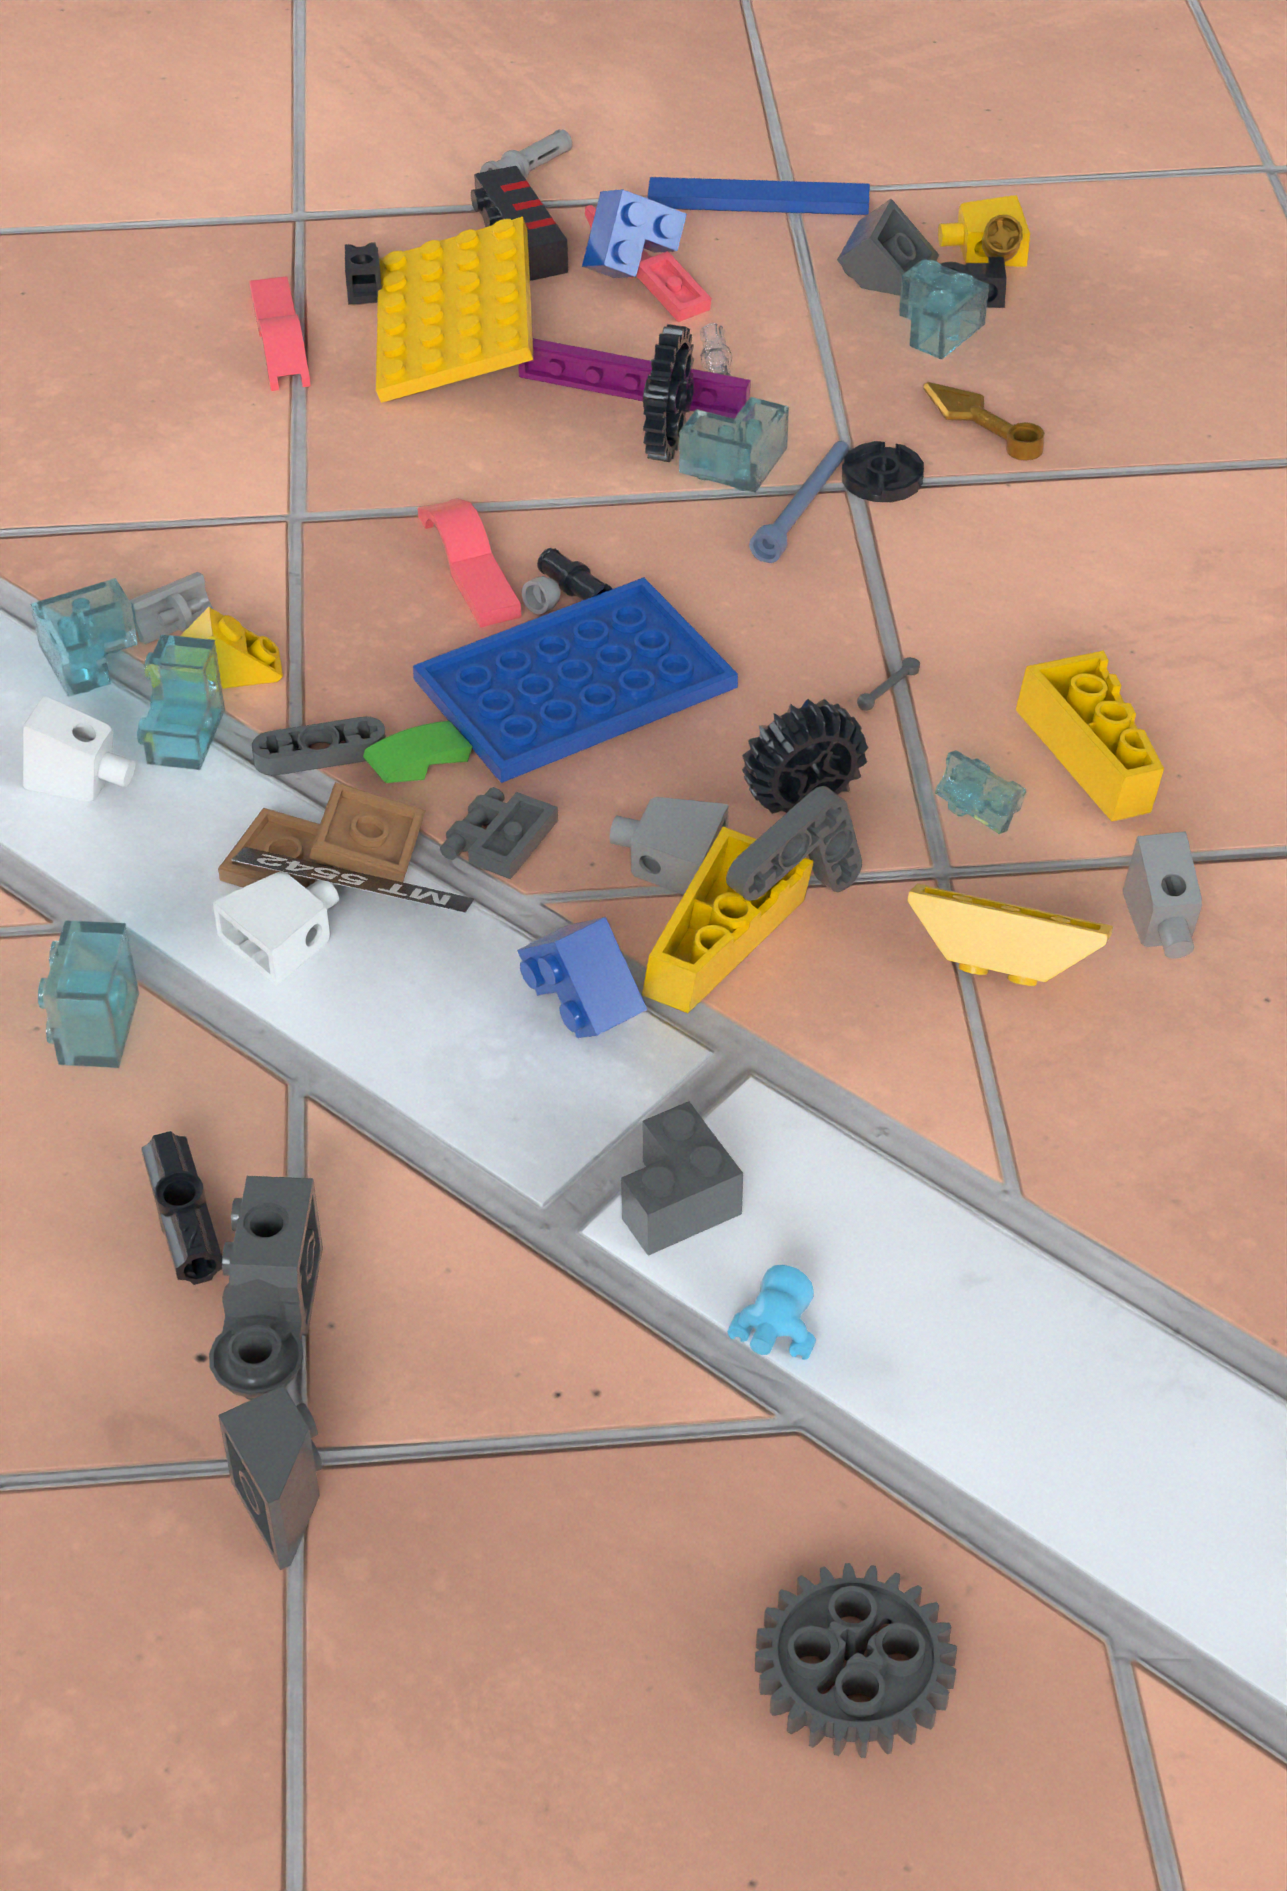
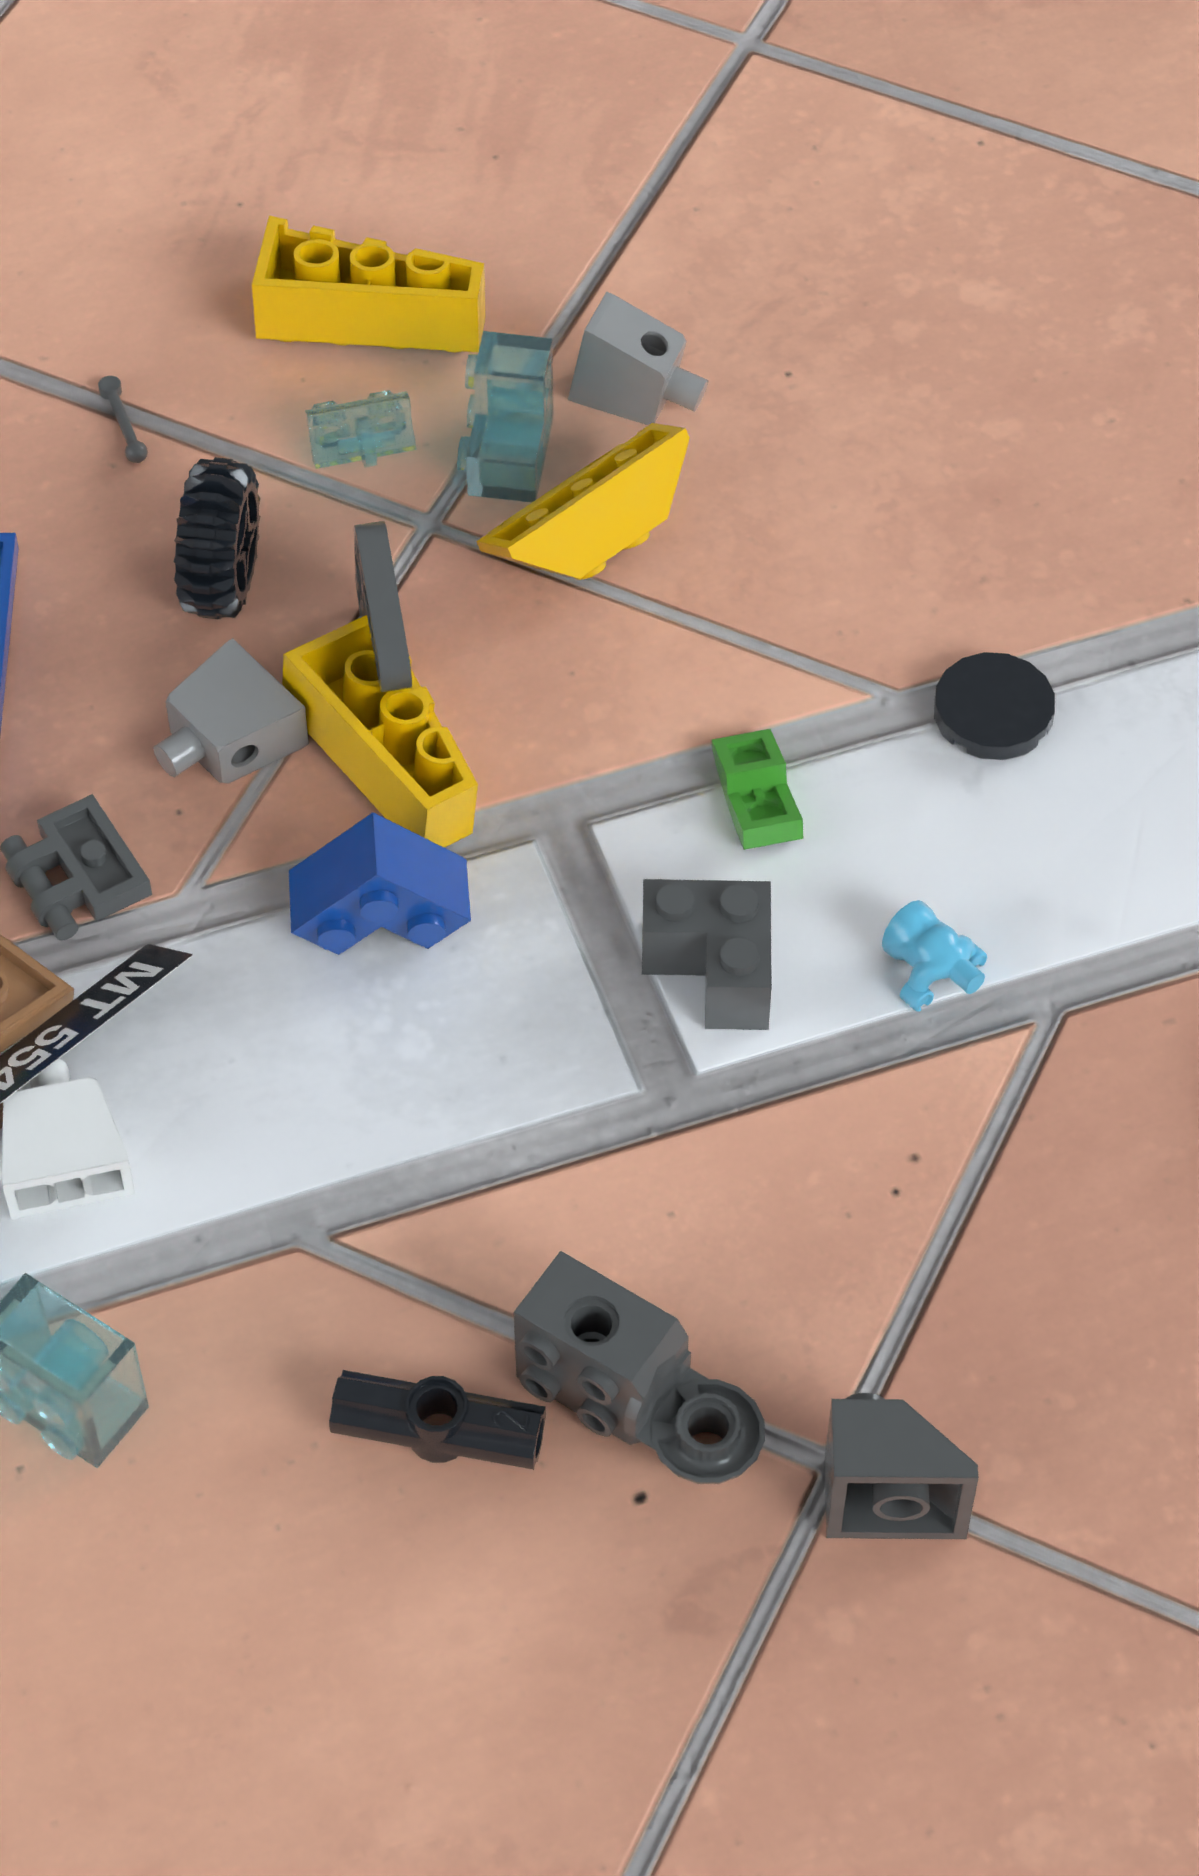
camera: 60 degrees left, 10 degrees up
none -> clear light blue brick [457,331,554,503]
none -> bright green slope [711,729,804,850]
none -> black tile [934,652,1055,760]

